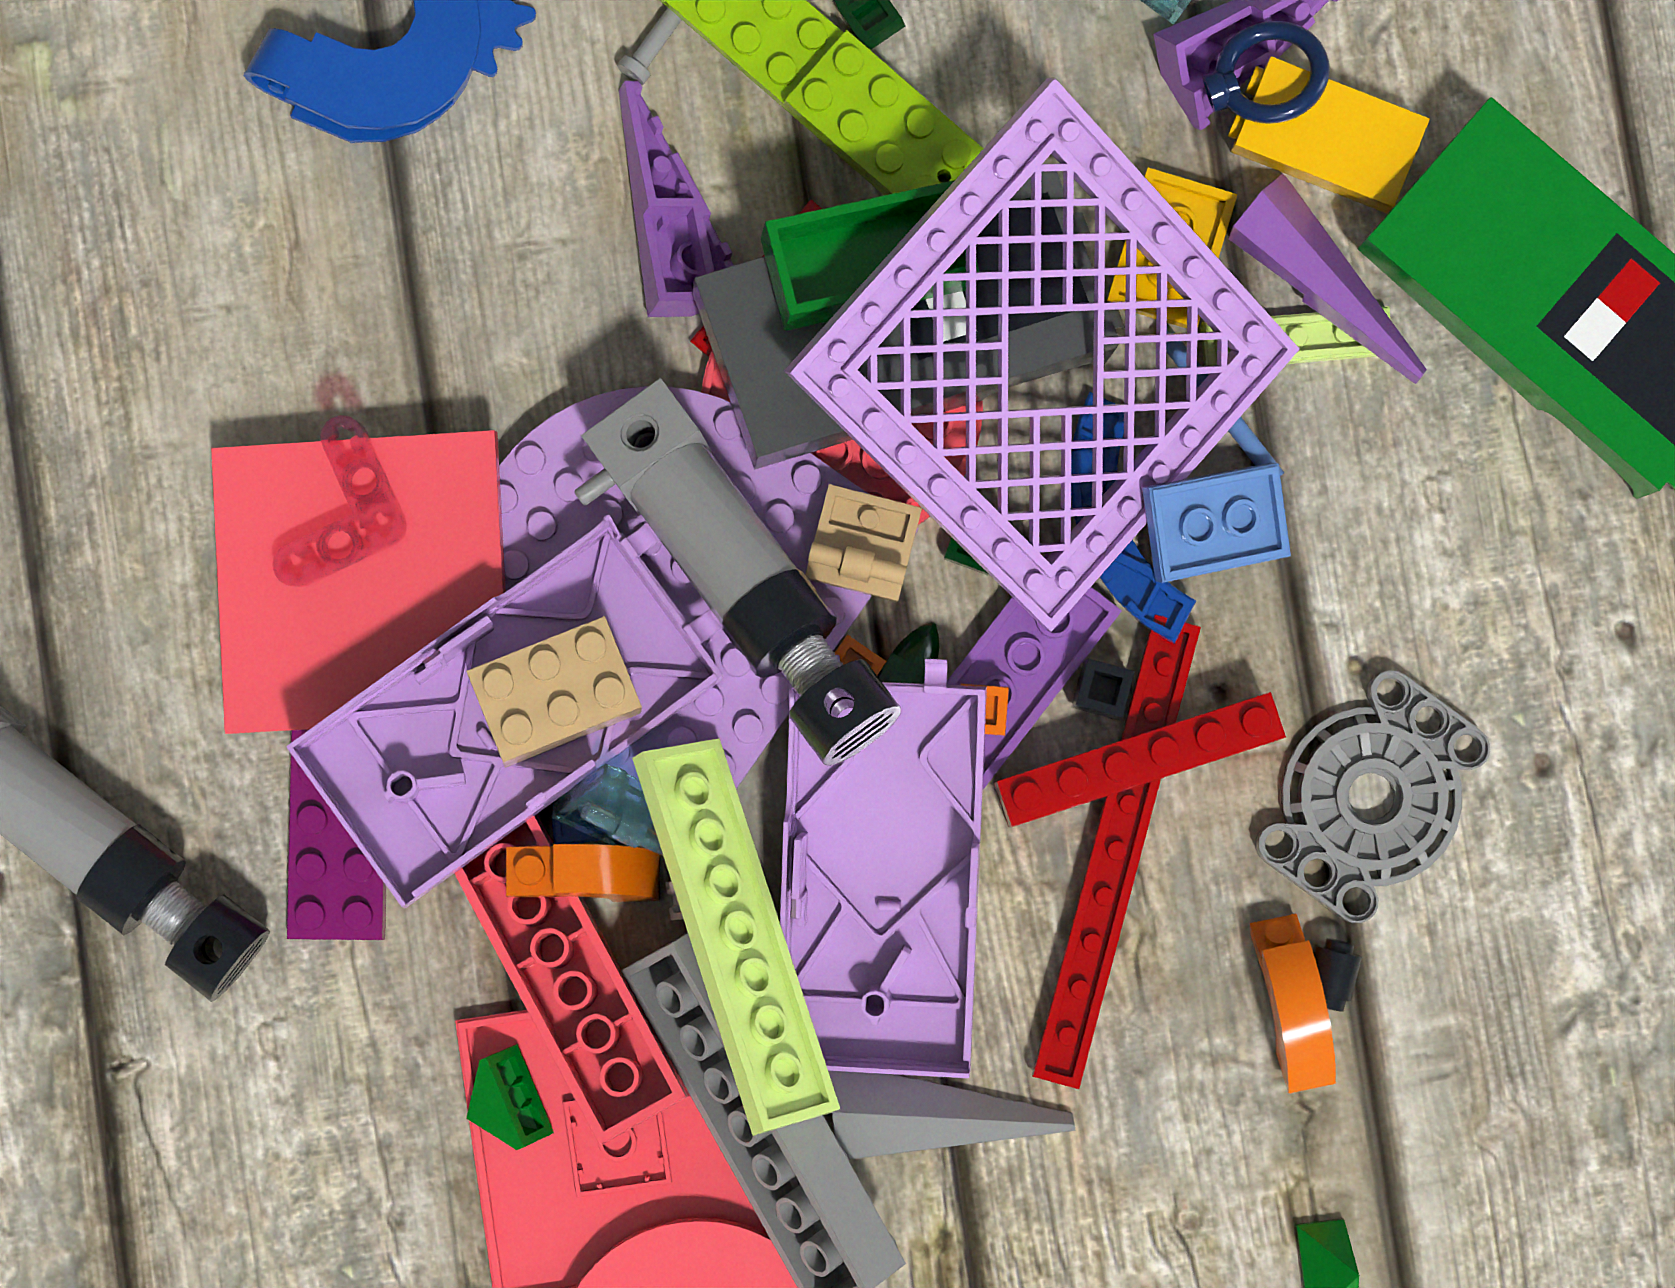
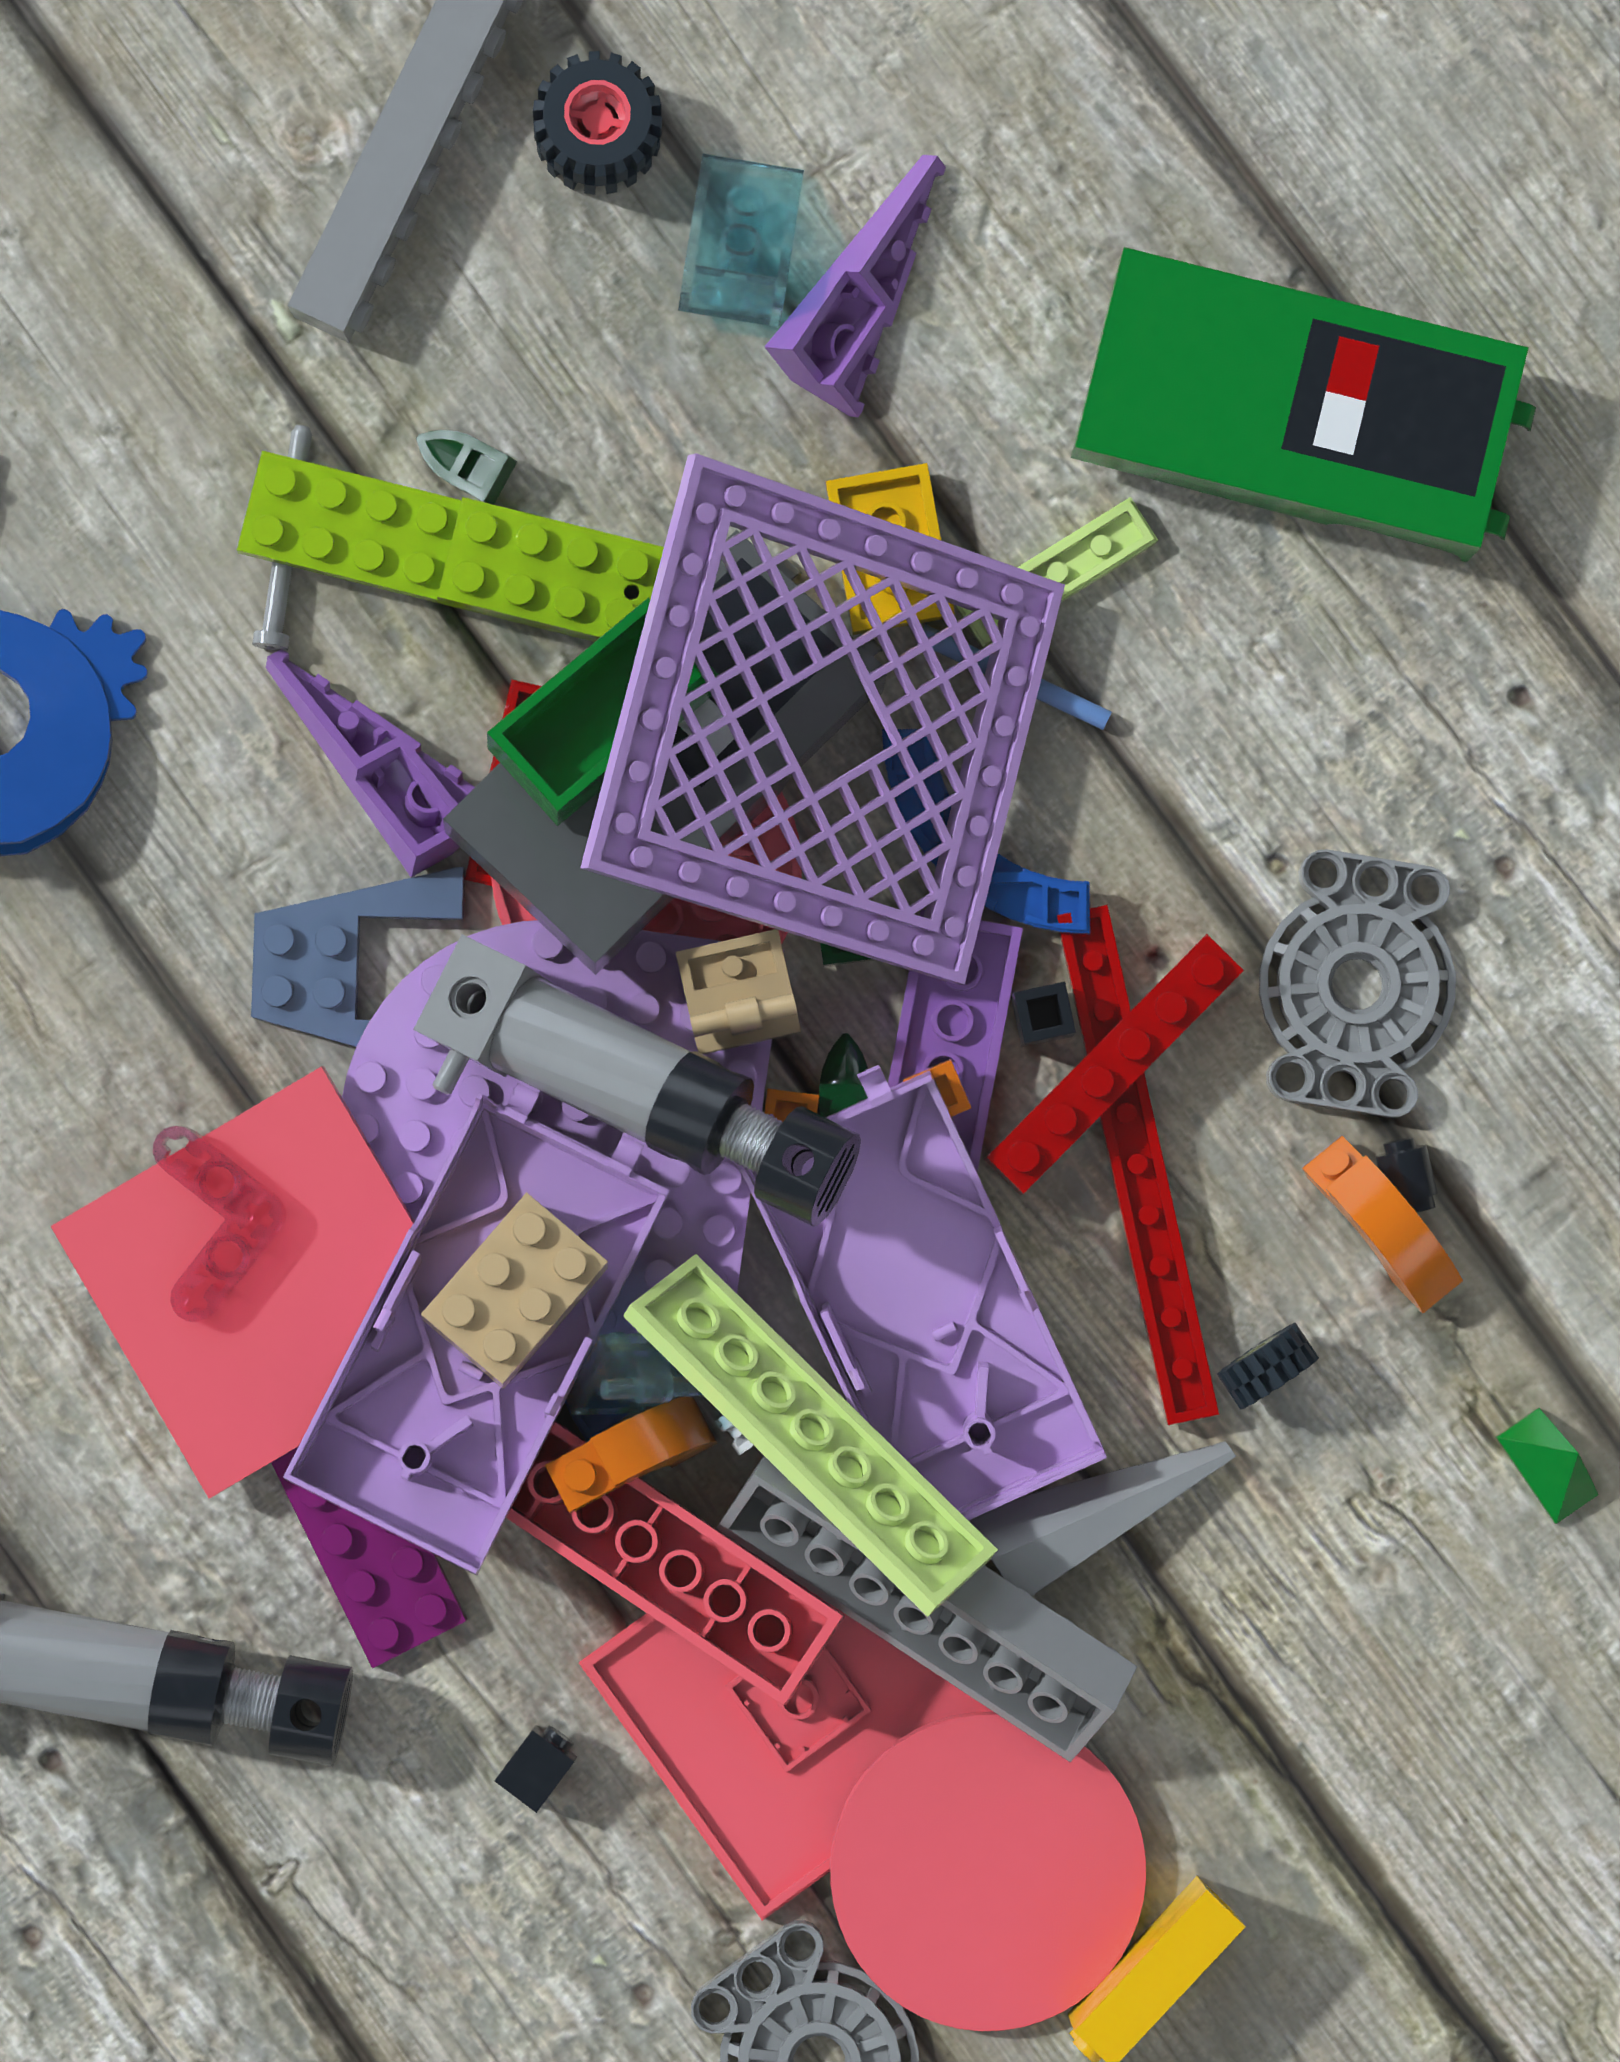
camera: 30 degrees left, 0 degrees up
green slope [466,1044,554,1150] -> none
medium blue tile [1142,462,1291,583] -> none
dark blue piece [1202,21,1330,124] -> none
yellow brick [1228,56,1430,214] -> none
medium lavender wedge [1229,174,1427,384] -> none
none -> sand blue wing [251,867,465,1047]
none -> black brick [495,1725,577,1813]
none -> black wheel [1217,1322,1319,1410]

